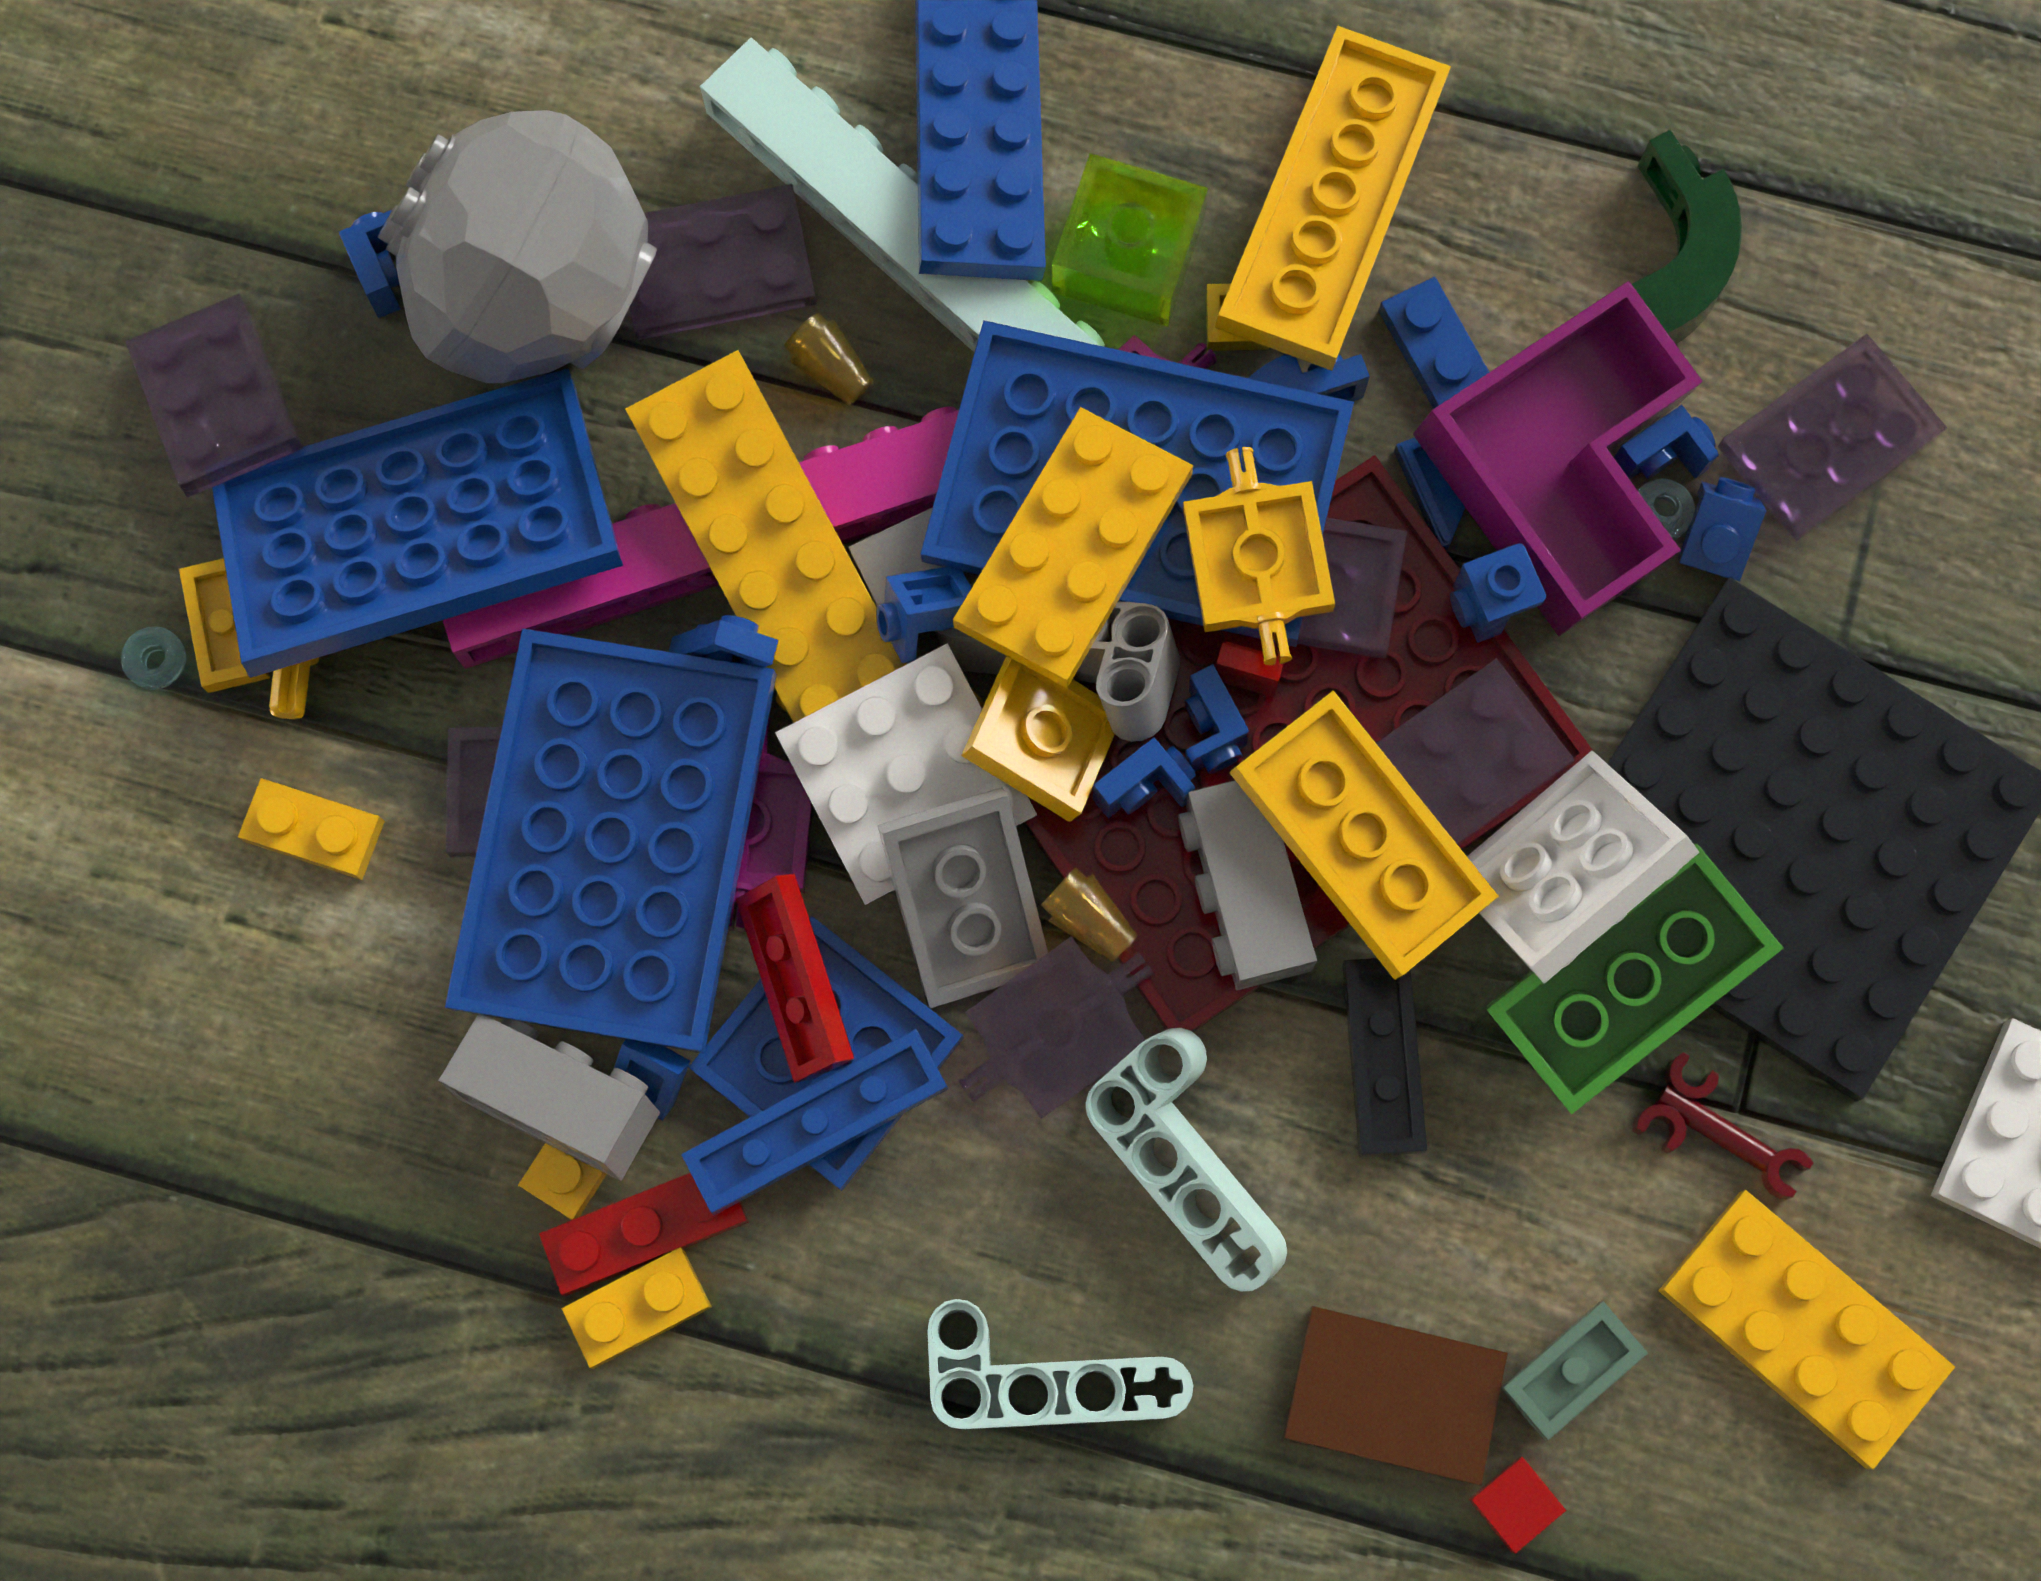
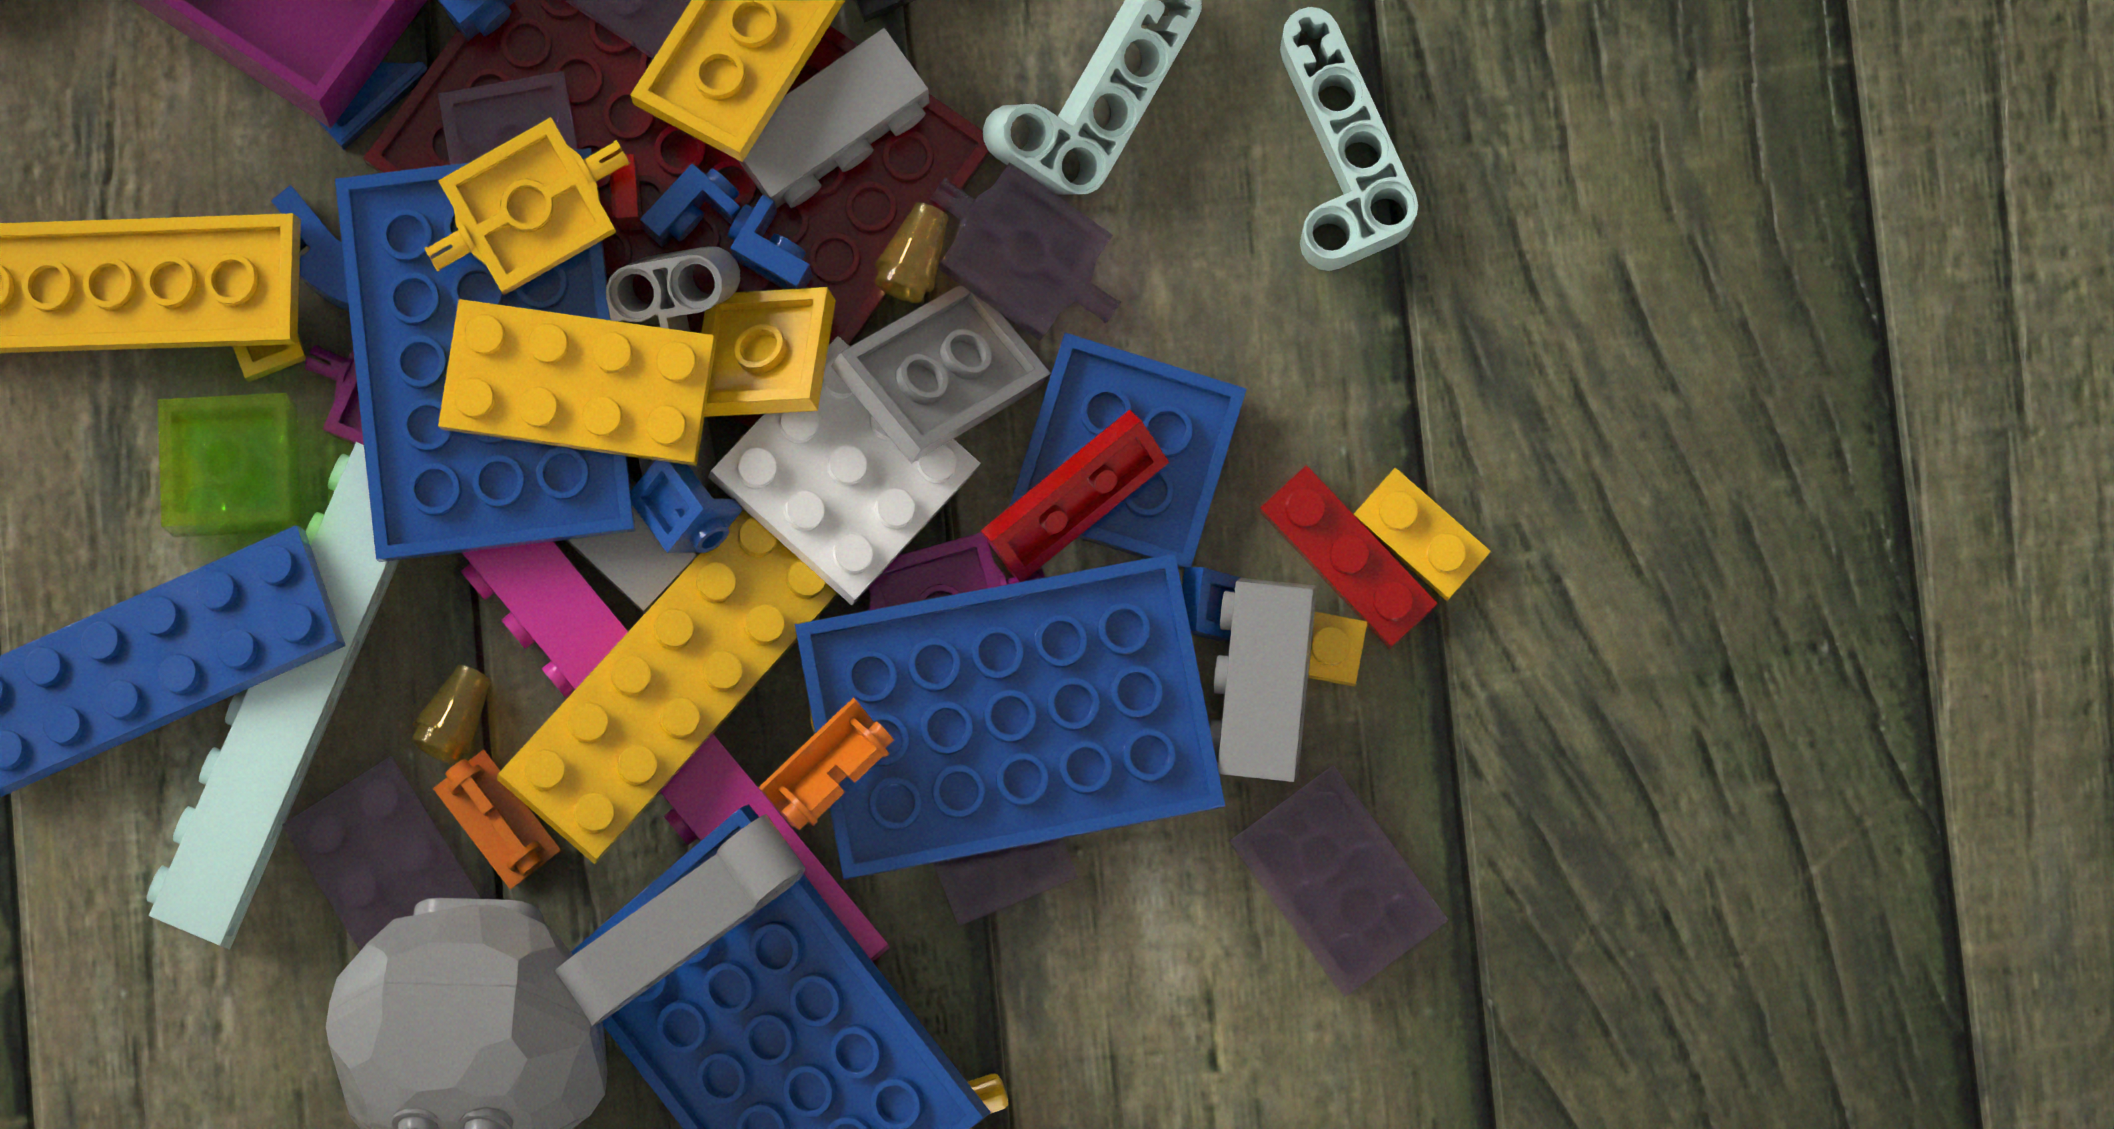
camera: 115 degrees left, 5 degrees up
yellow plate [238,778,385,880] -> none
blue plate [669,615,778,667] -> none
blue plate [681,1029,948,1215] -> none
blue plate [1378,276,1489,409] -> none
none -> orange hinge [433,749,562,890]
none -> light grey beam [555,814,806,1027]
none -> orange hinge [758,698,894,830]
none -> clear purple plate [1229,765,1449,998]

